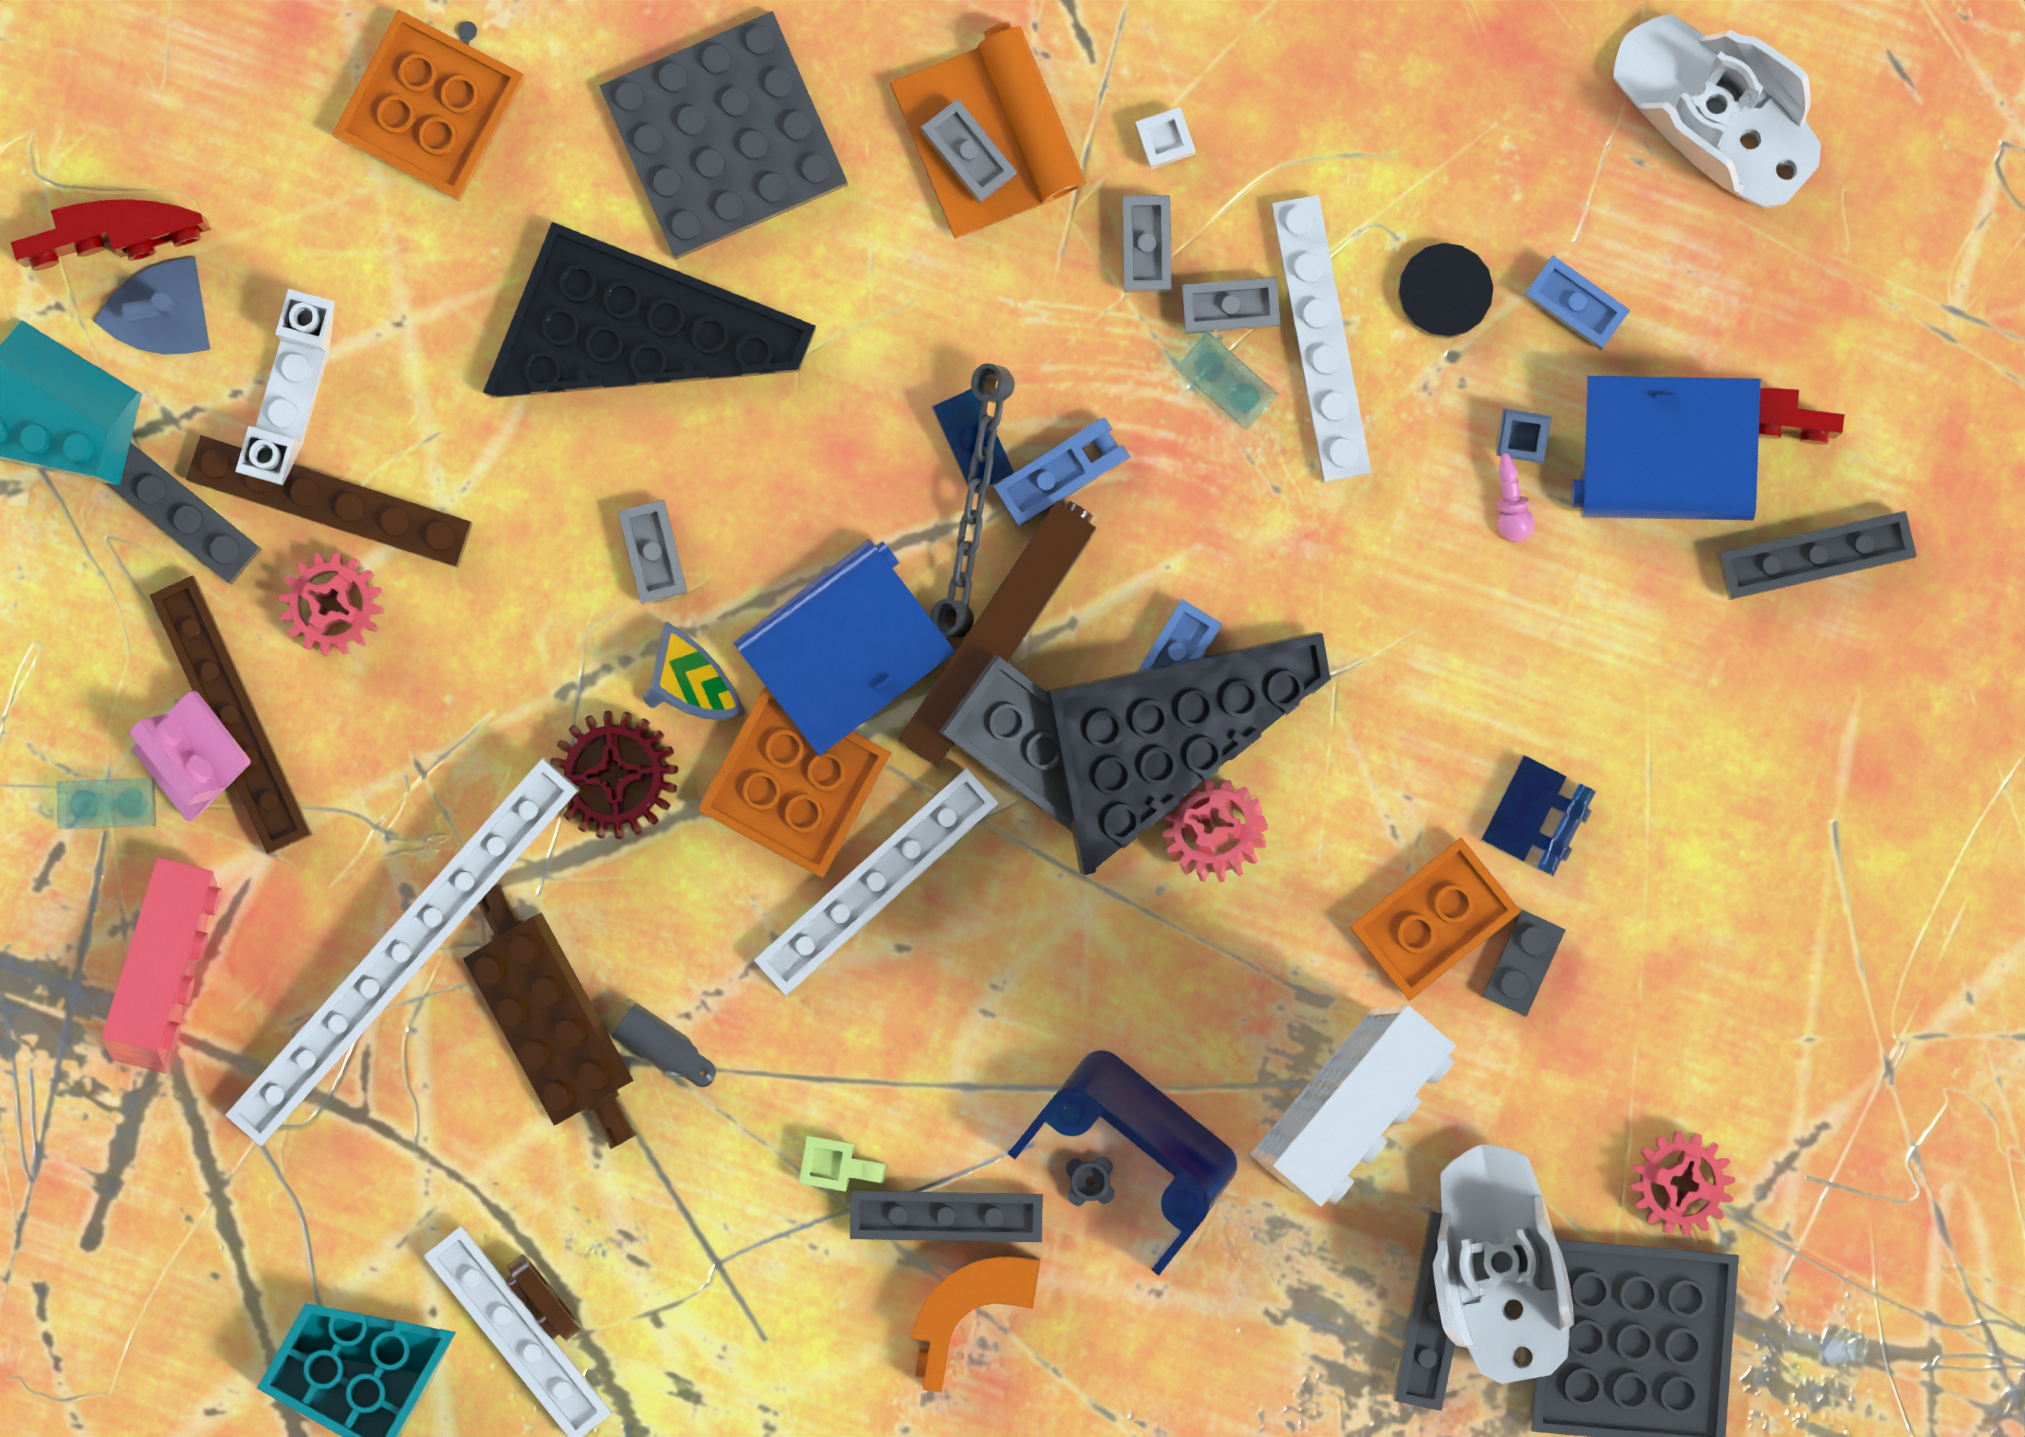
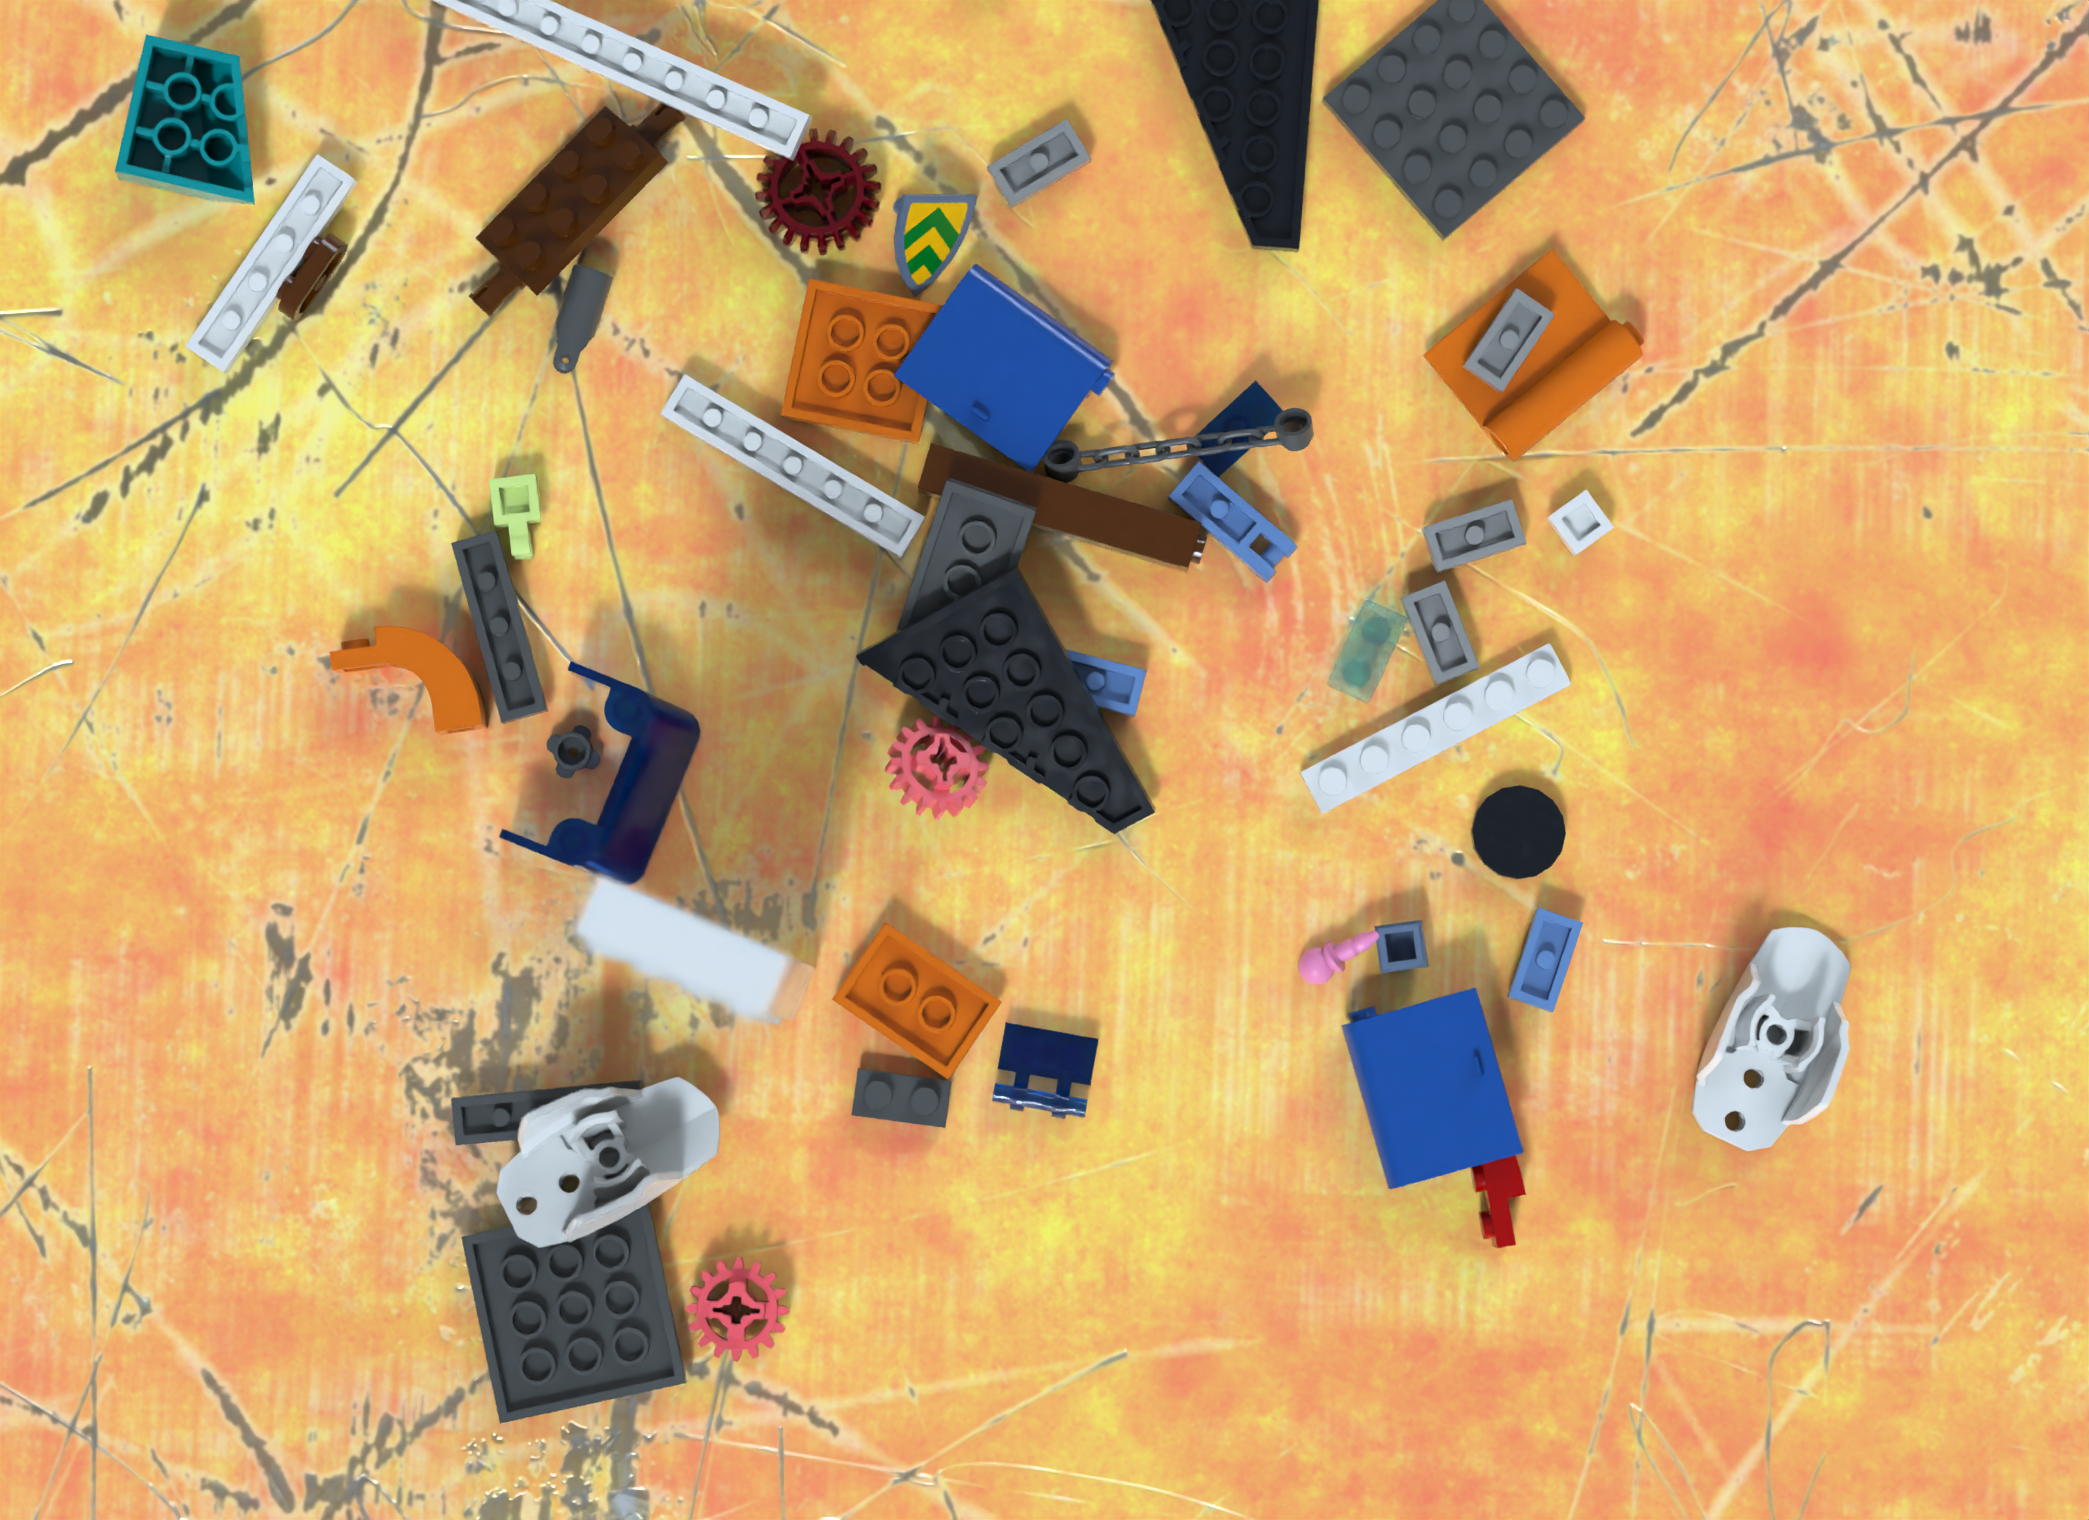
camera: 70 degrees right, 0 degrees up
dark grey plate [1718,511,1917,600] -> none

